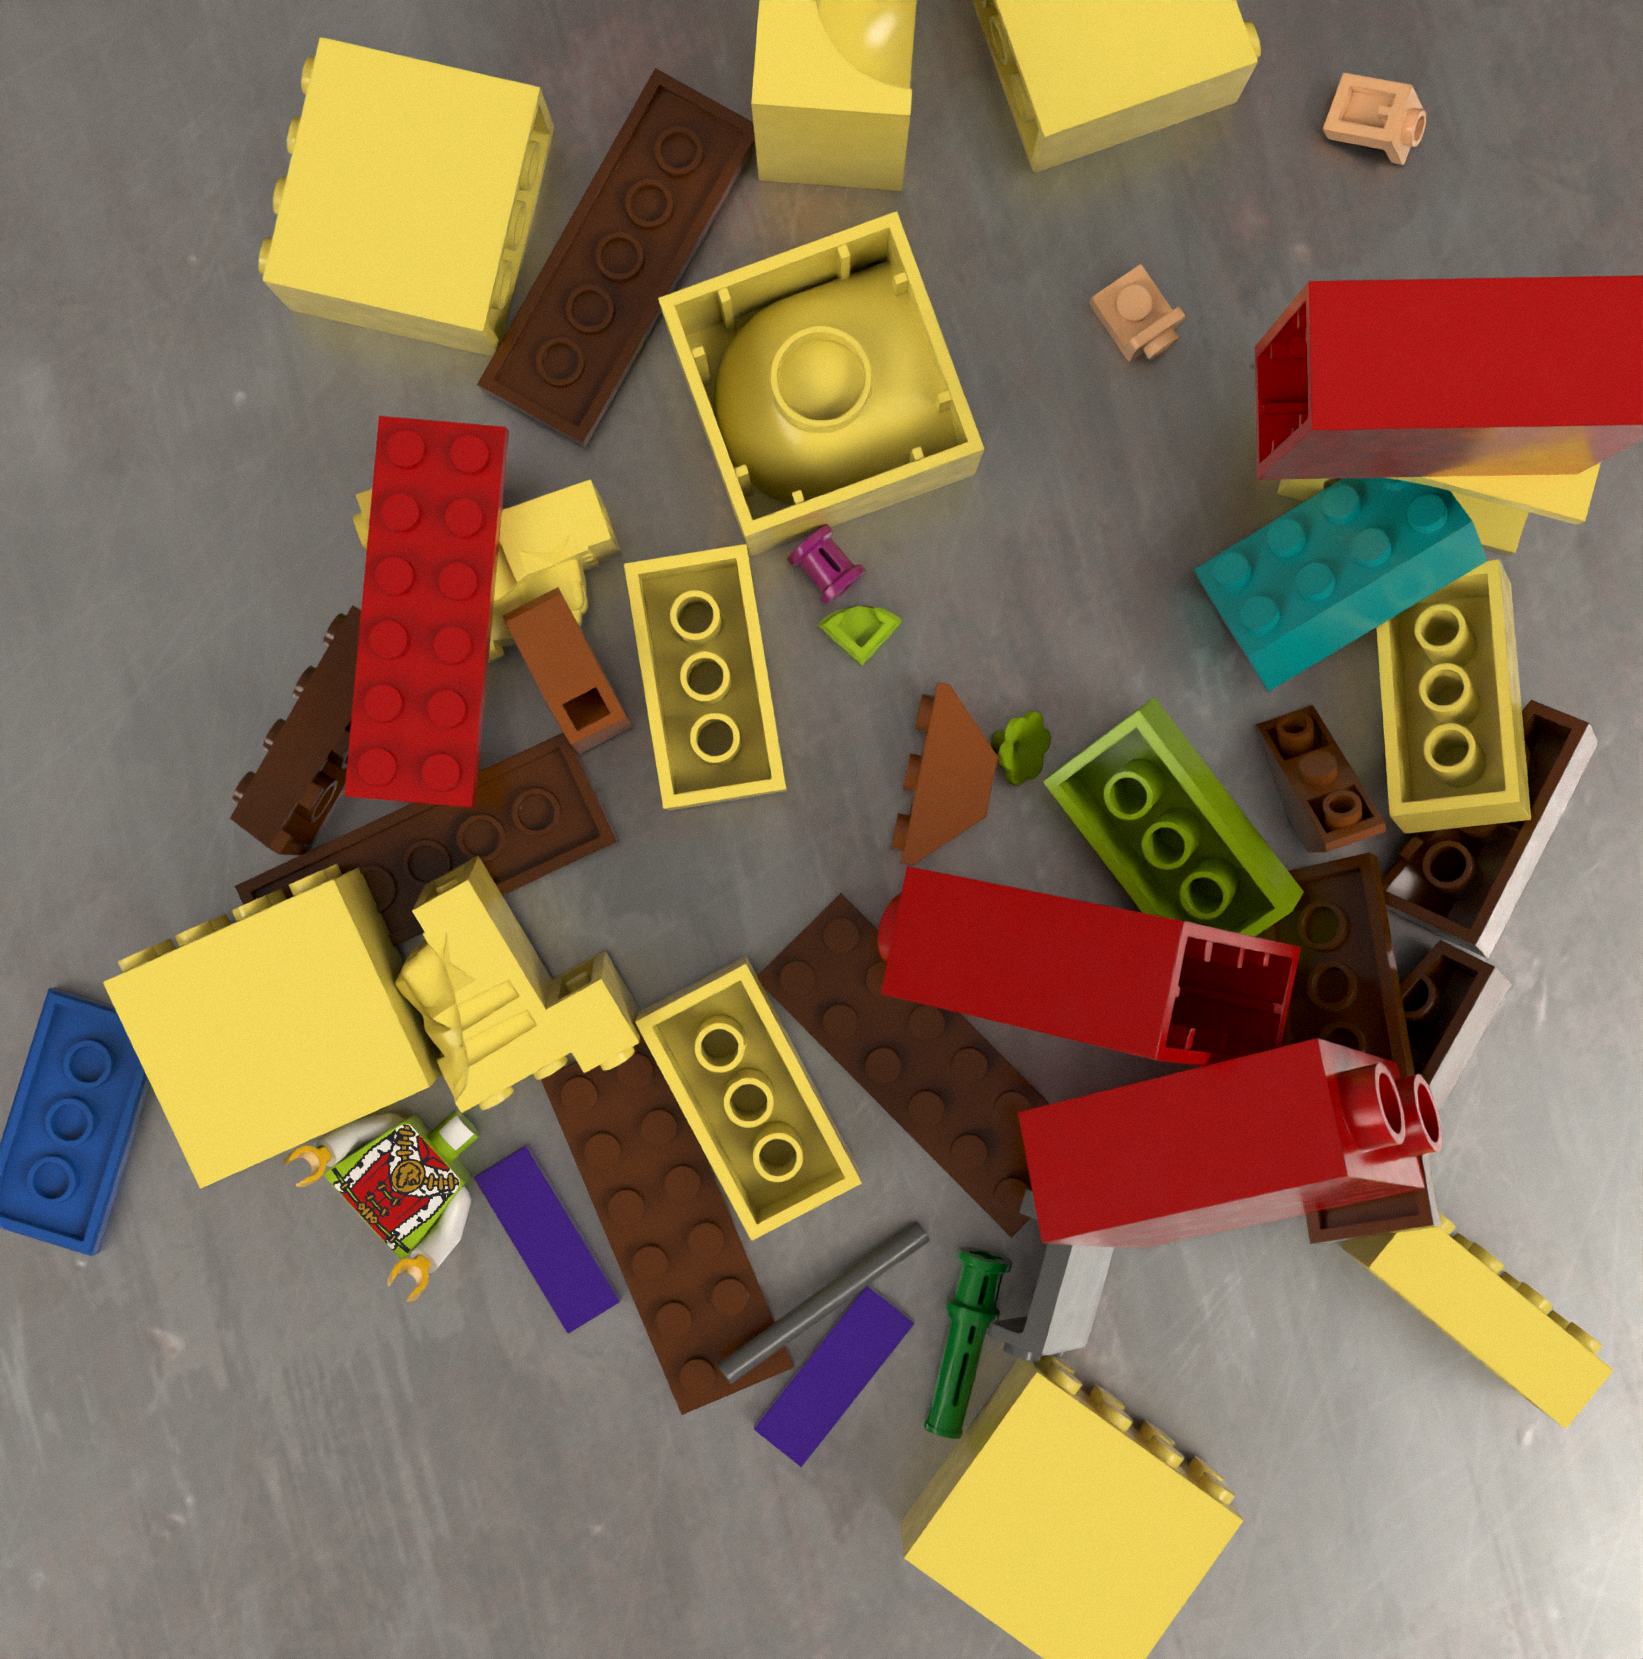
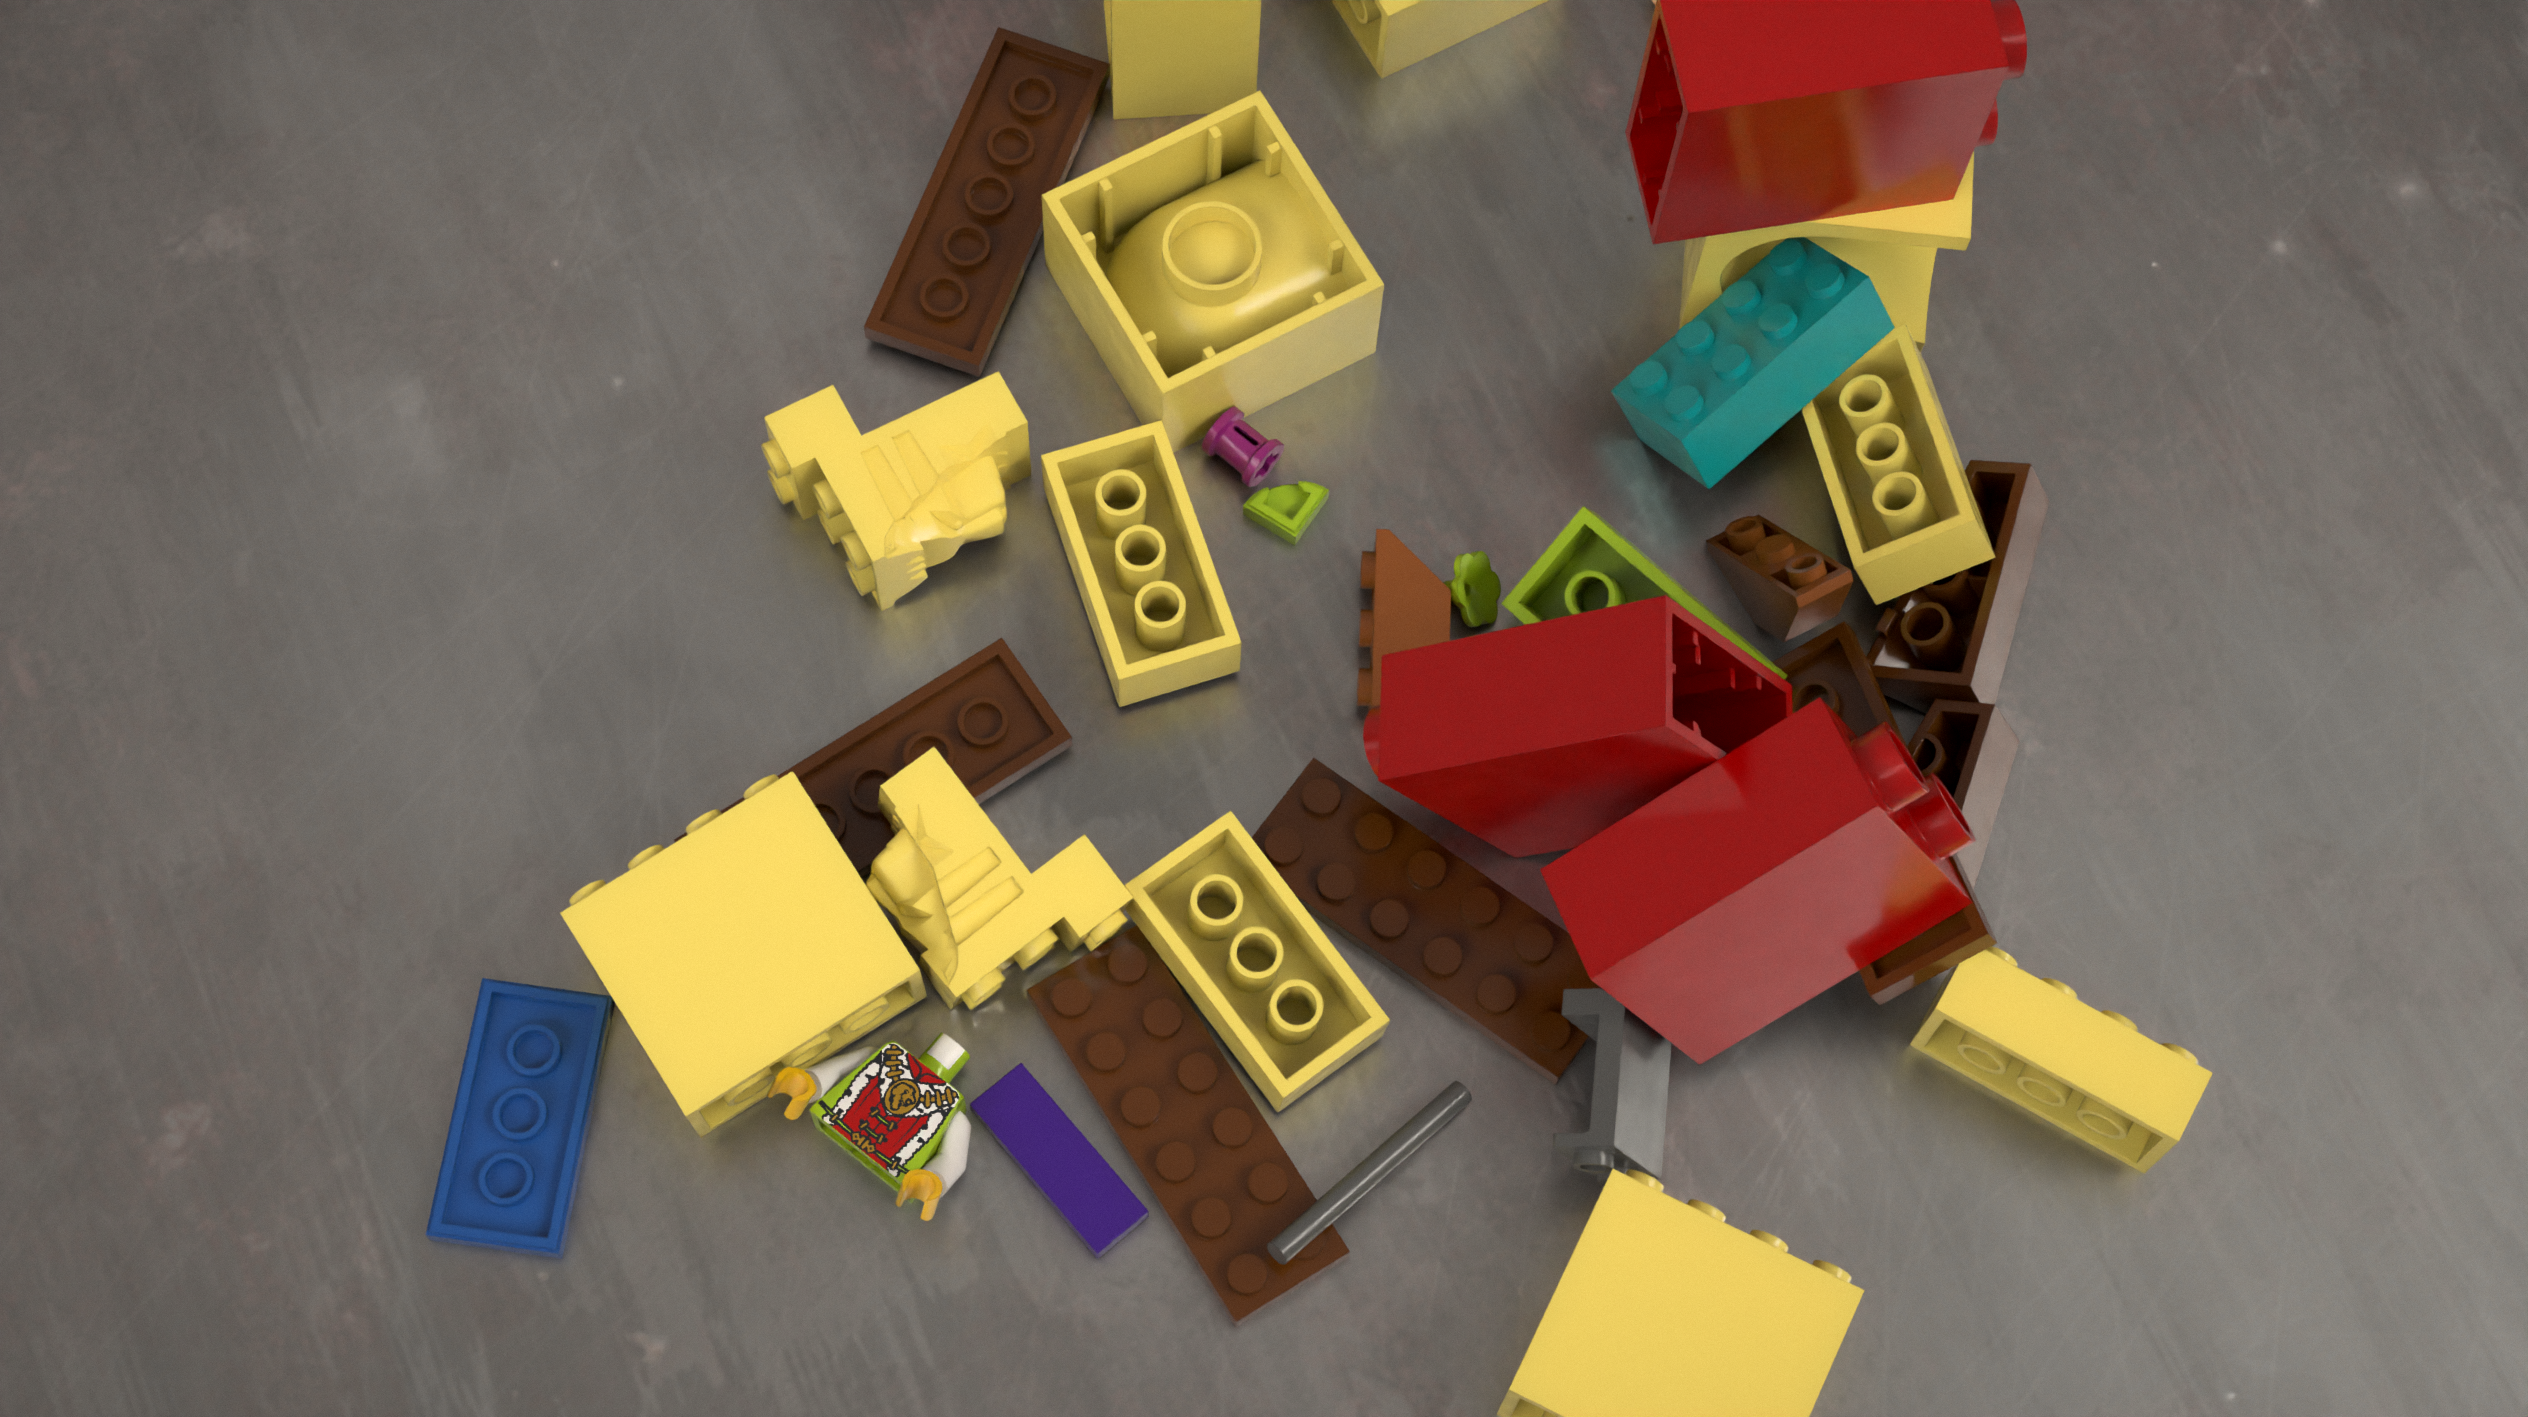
camera: 20 degrees left, 20 degrees down
reddish brown wedge [230,605,361,855] -> none
light yellow brick [258,37,554,357] -> none
red plate [344,416,509,808] -> none
dark orange slope [502,587,633,754] -> none
dark purple tile [754,1285,915,1467] -> none
green pin [924,1247,1012,1439] -> none
light nougat bracket [1088,264,1186,362] -> none

